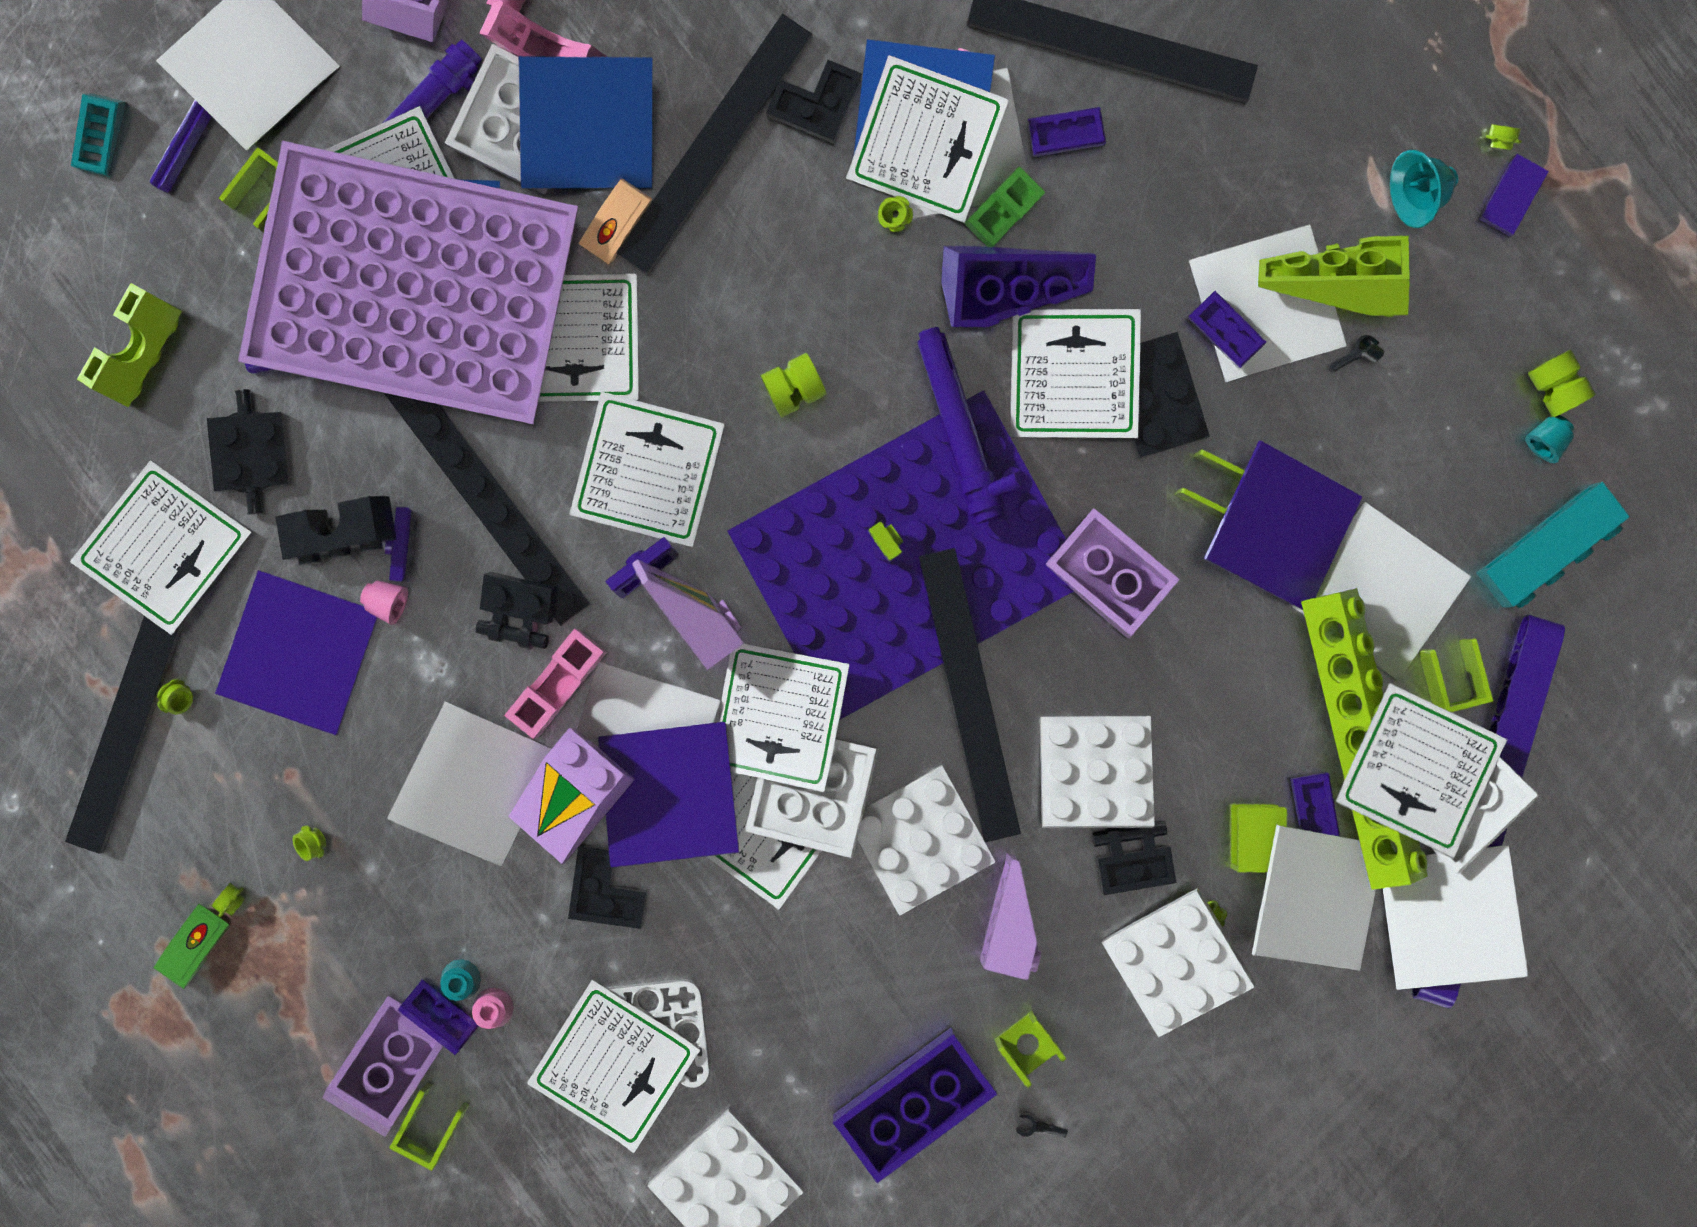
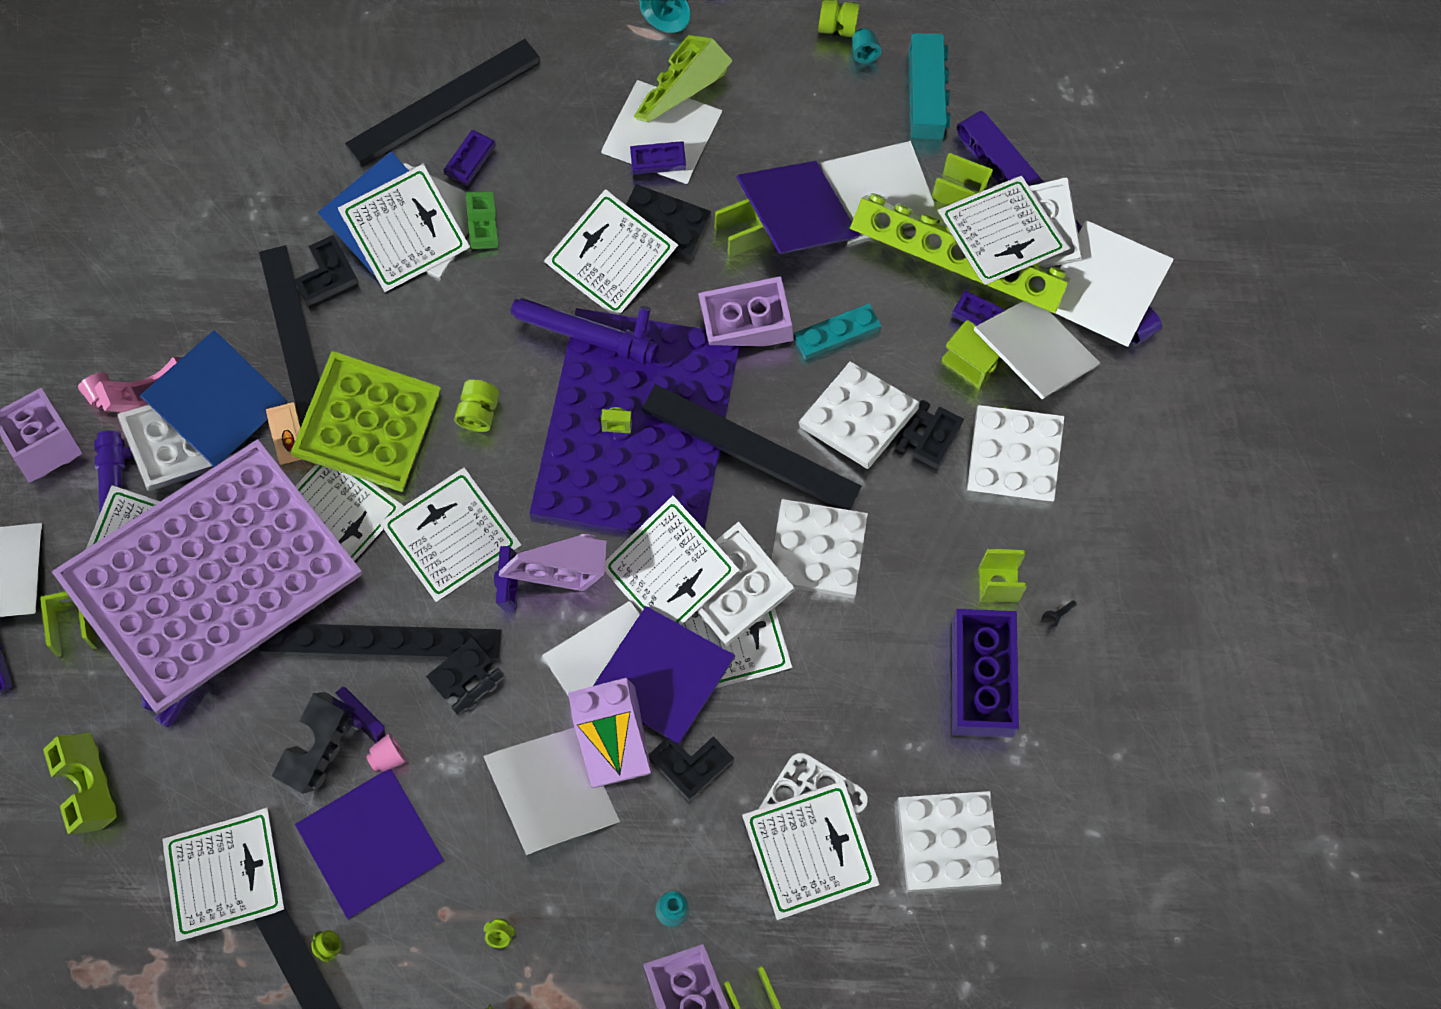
camera: 50 degrees left, 20 degrees down
black plate [207,389,290,515] -> none
dark purple plate [398,979,479,1056] -> none
bright pink hat [472,987,514,1029] -> none
bright pink arch [504,628,607,739] -> none
lime plate [878,196,913,232] -> none
dark purple wedge [941,246,1096,327] -> none
lavender slope [980,853,1041,980] -> none
black hand [1330,335,1384,372] -> none
none -> lime plate [291,351,441,492]
none -> teal plate [793,303,881,361]

